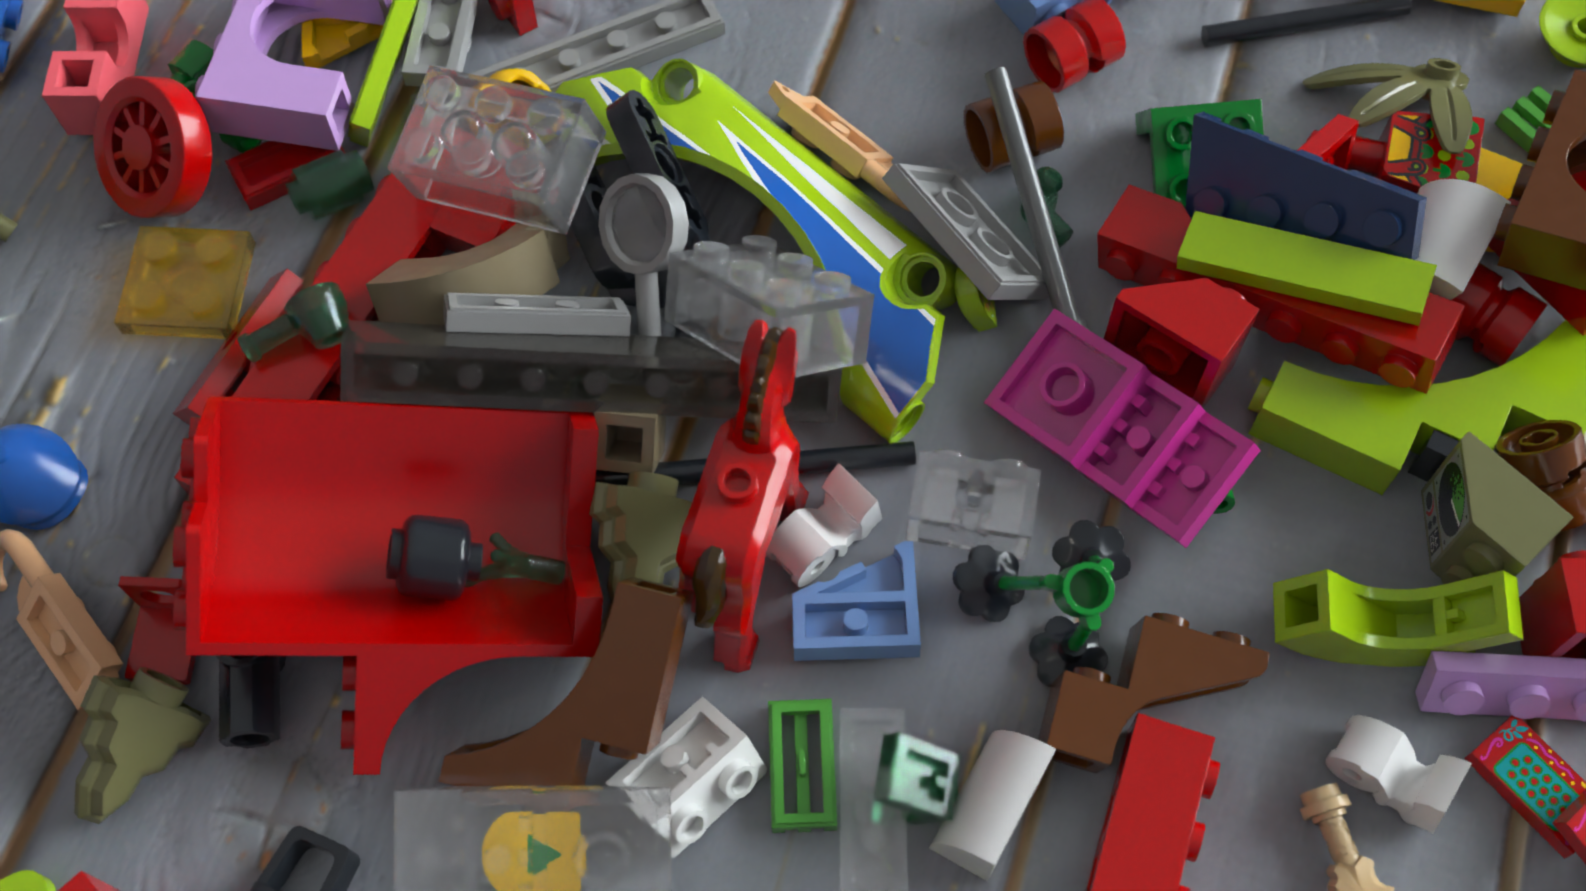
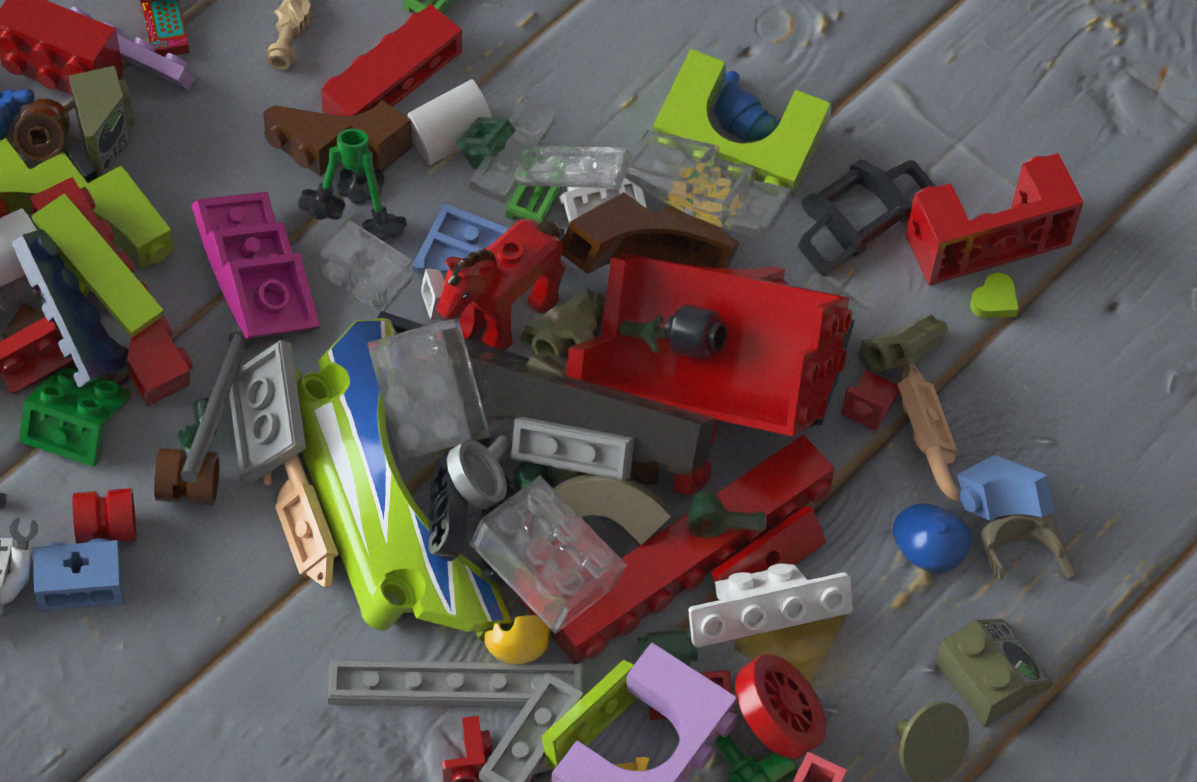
camera: 160 degrees left, 5 degrees down
red slope [1103,278,1260,408] -> none
lime arch [1273,569,1524,667] -> none
white leg [1325,715,1472,834] -> none
none -> clear plate [514,145,632,189]
none -> white bracket [688,564,853,648]

